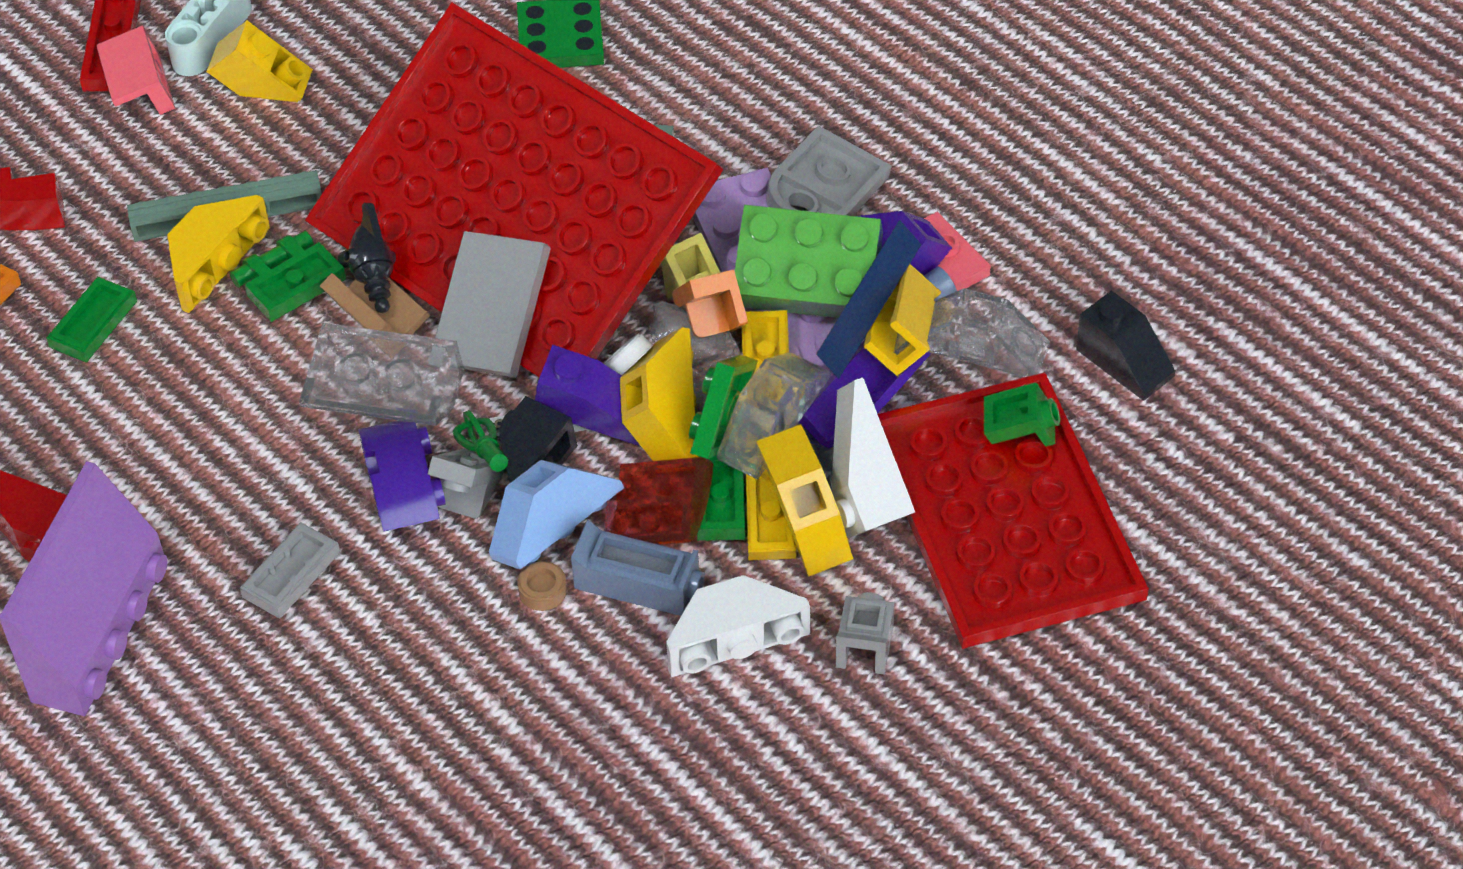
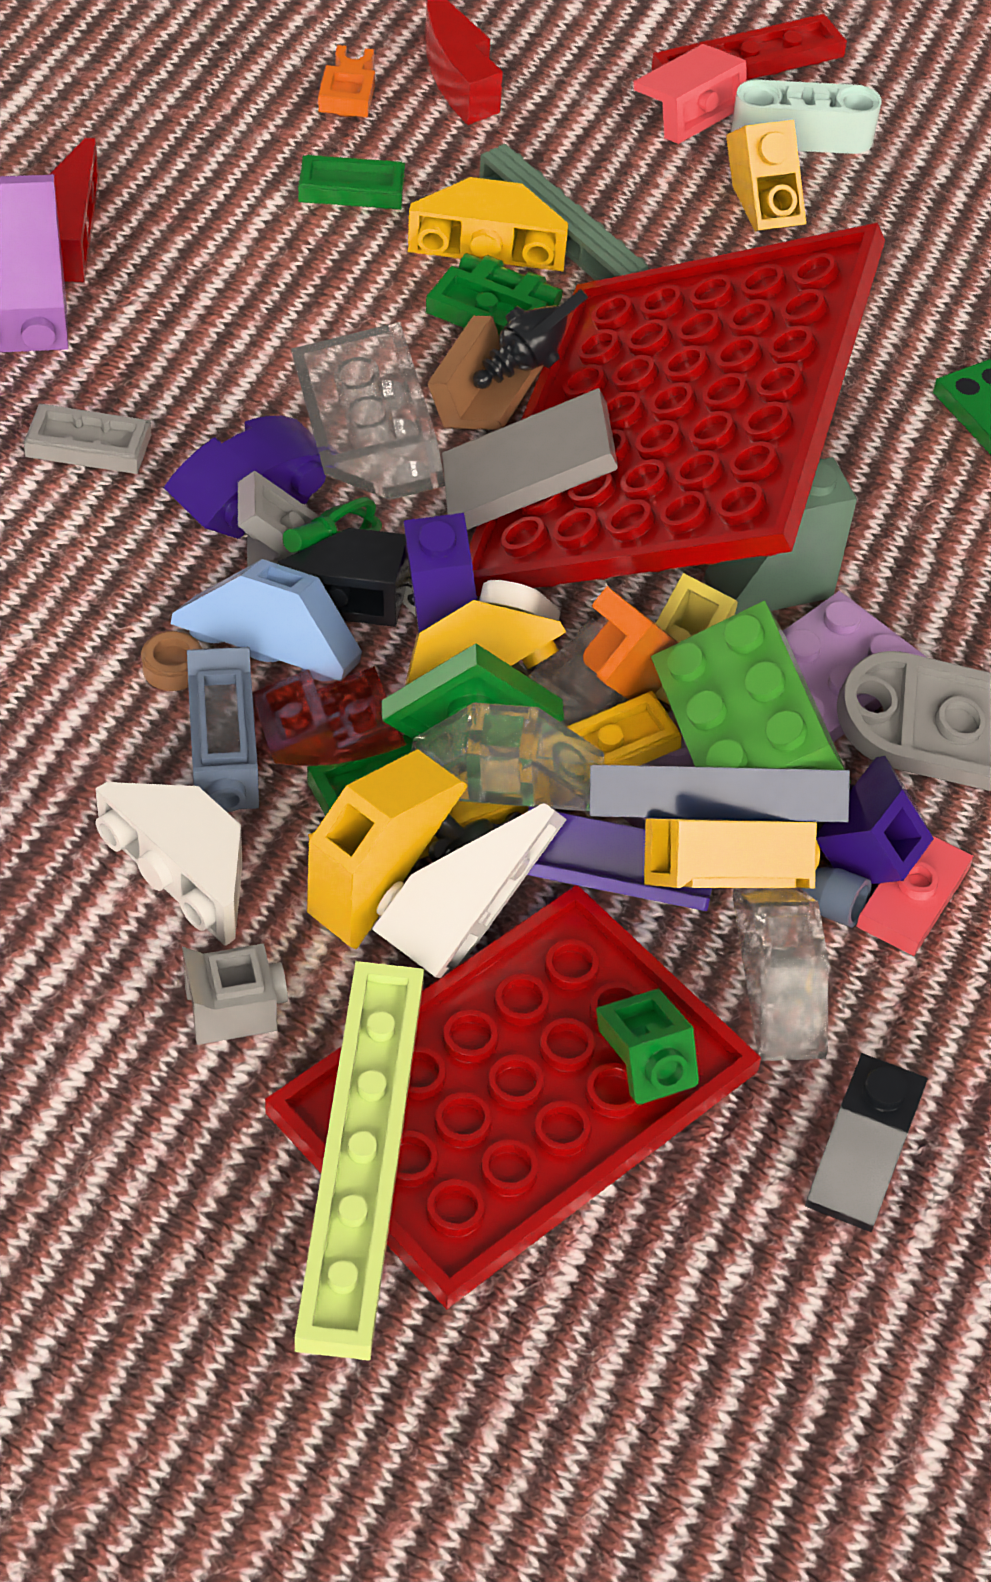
camera: 60 degrees right, 0 degrees up
none -> yellowish green plate [295,961,424,1361]

